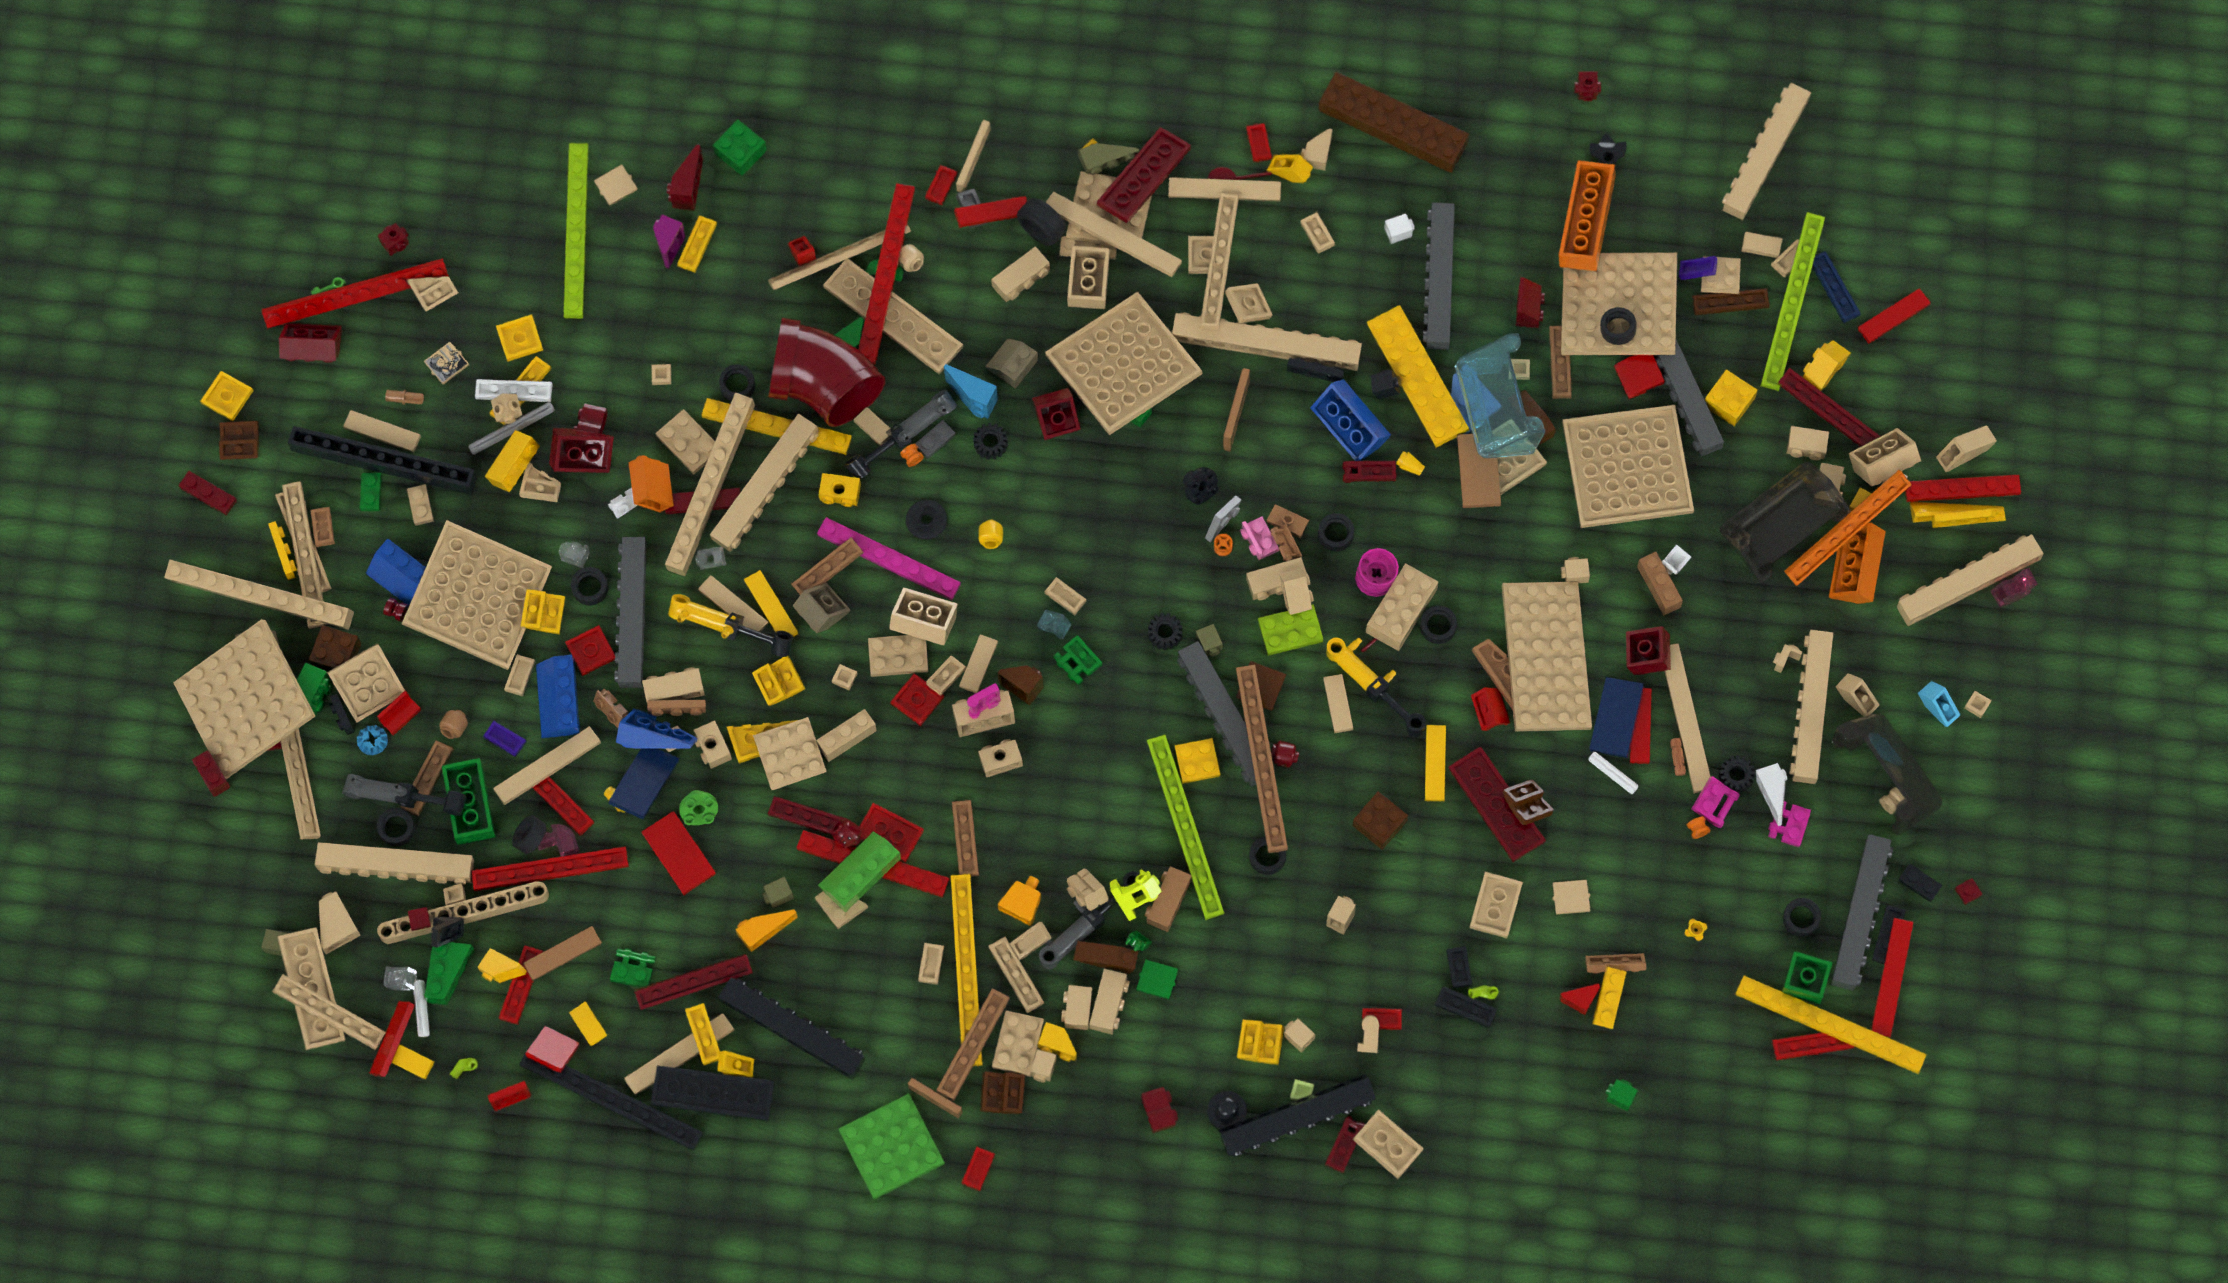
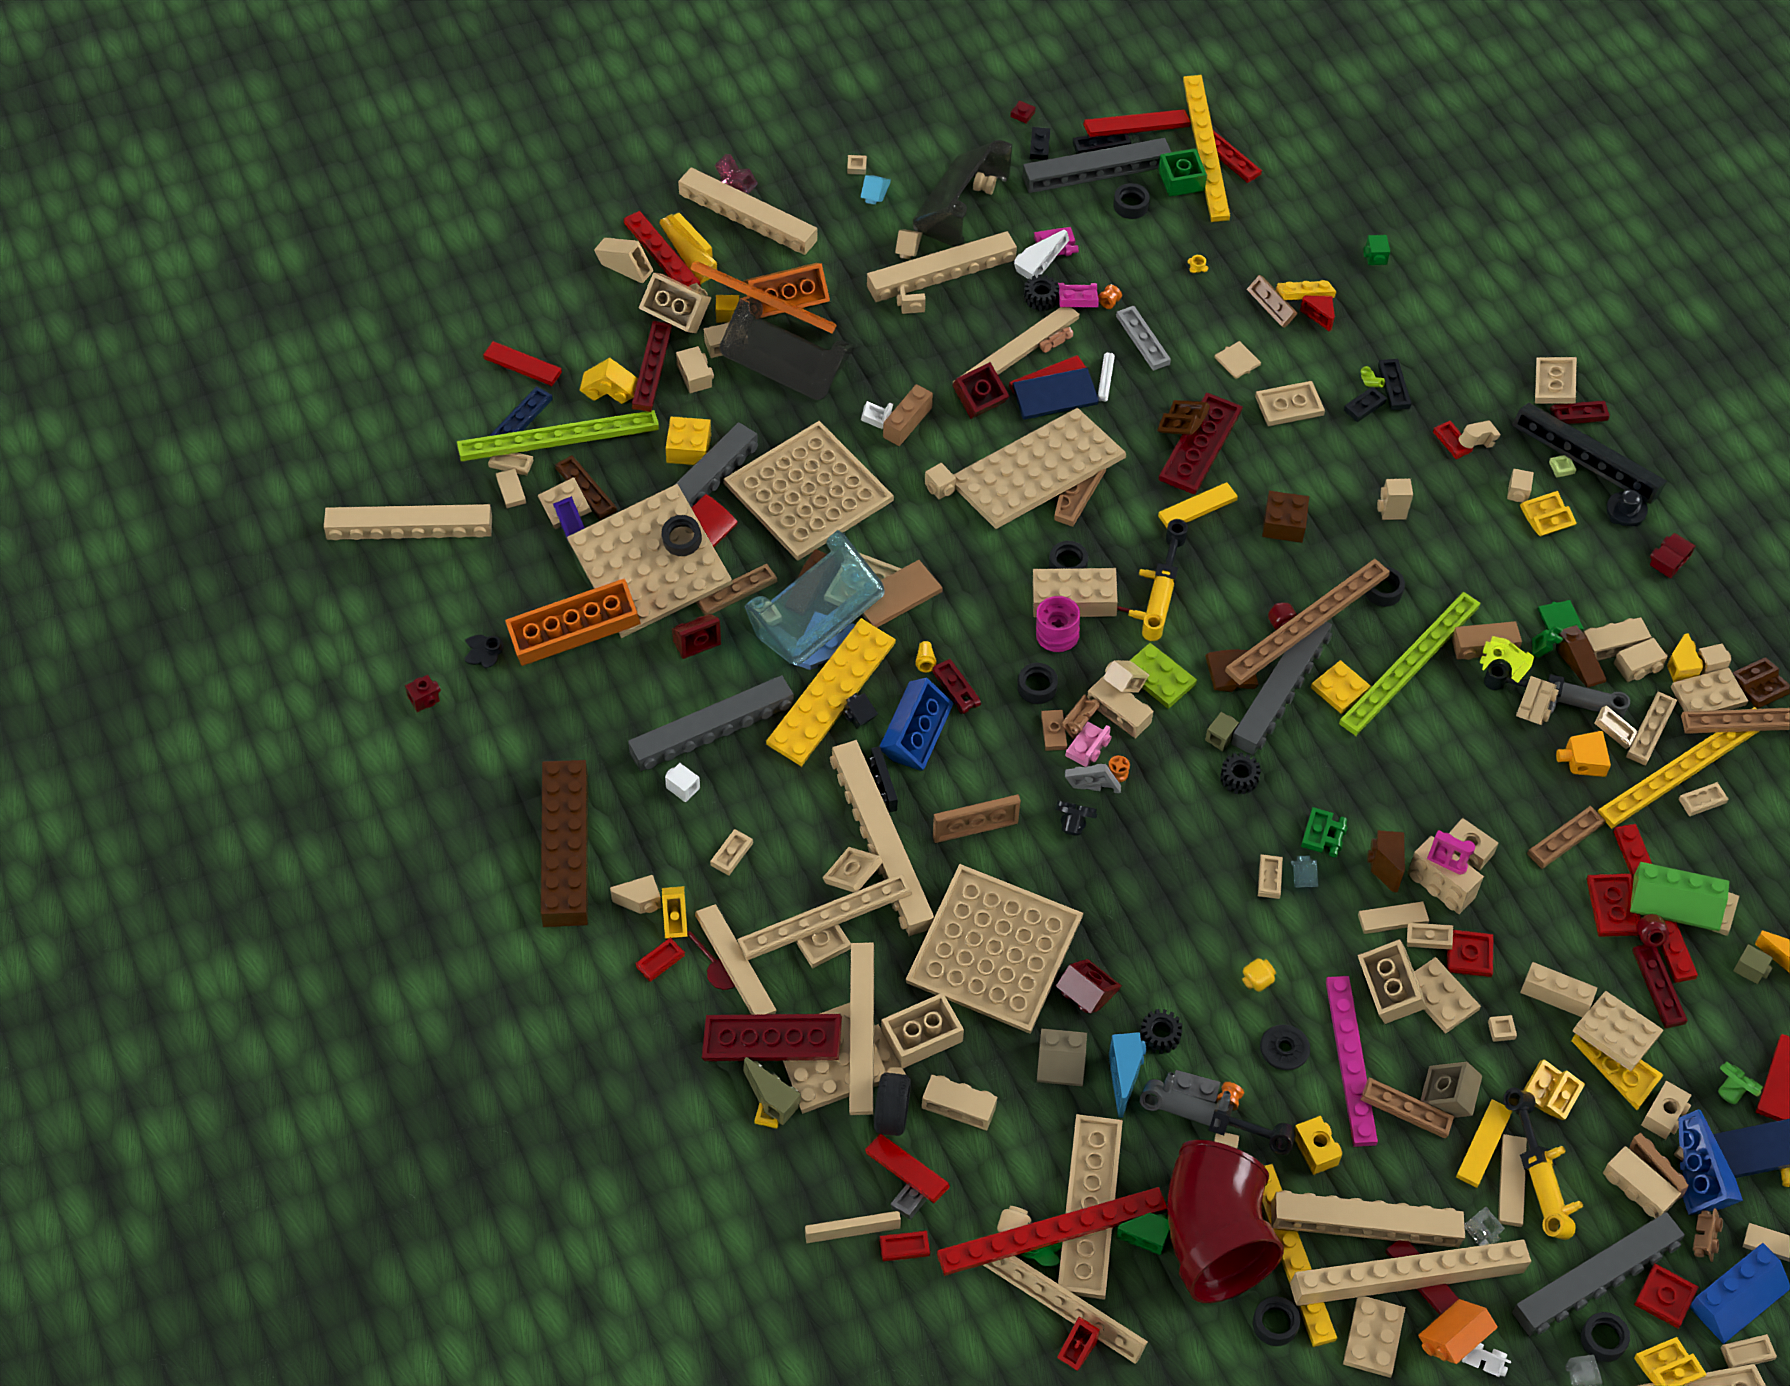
camera: 125 degrees left, 15 degrees down
tan tile [1323,674,1353,733] -> none
red panel [1471,688,1510,731] -> none
none -> light grey plate [1116,306,1171,371]

